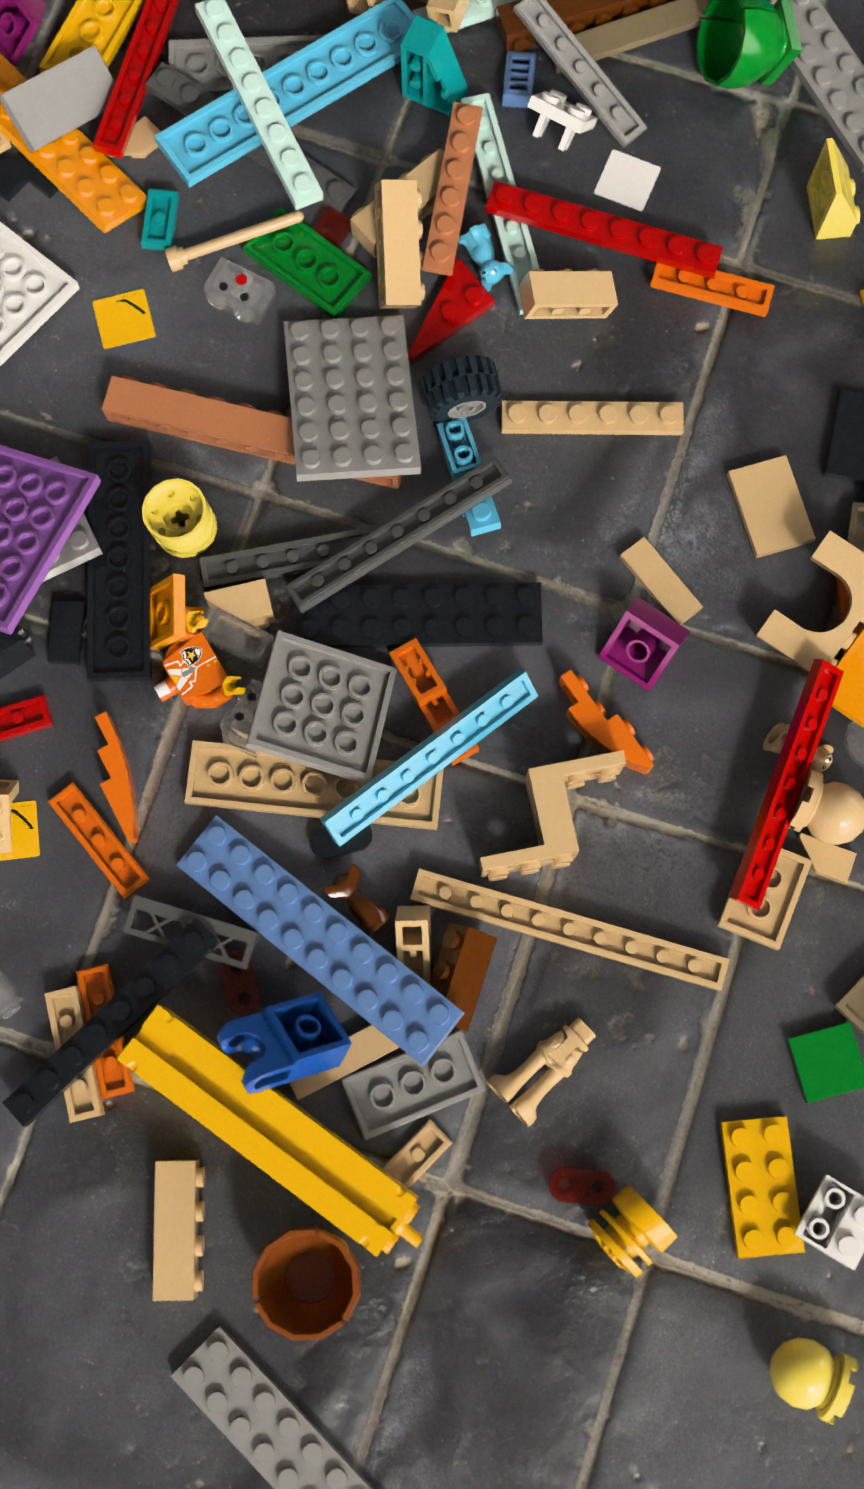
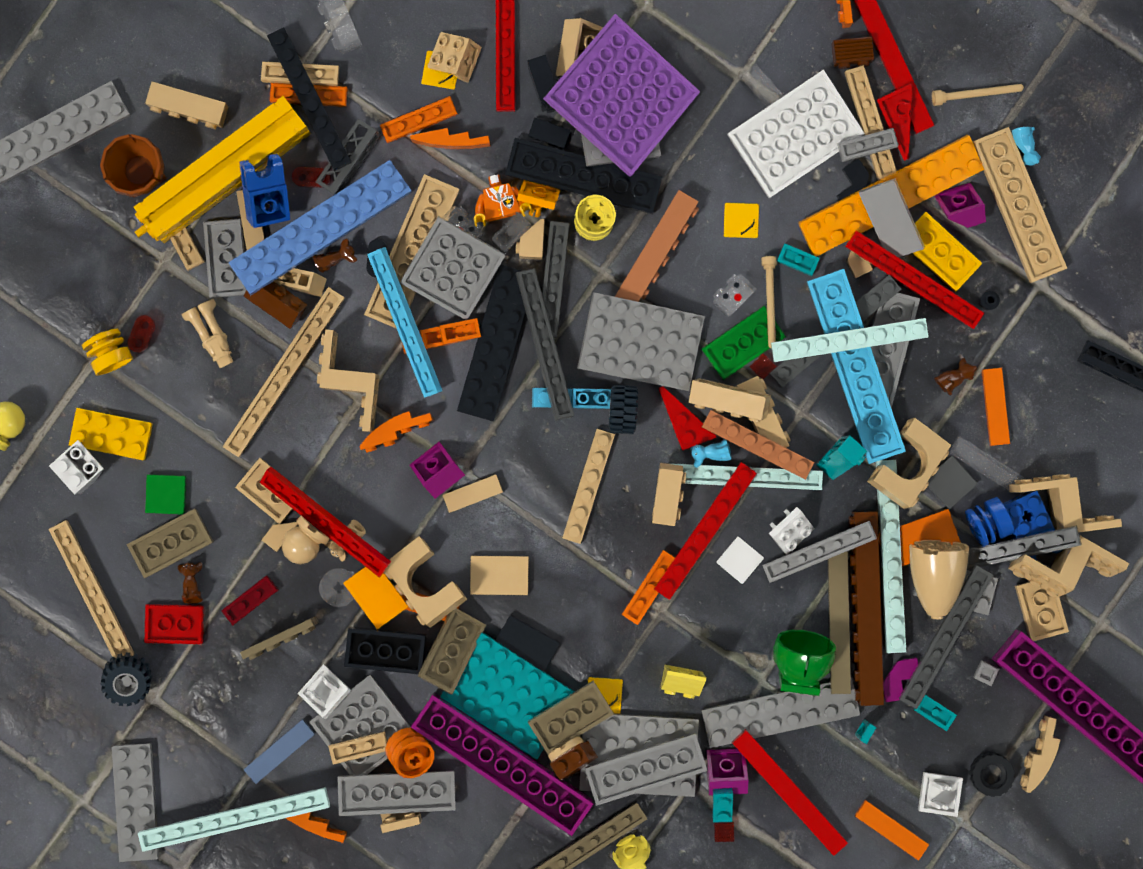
camera: 110 degrees right, 10 degrees up
medium blue slope [502,51,536,109] -> none

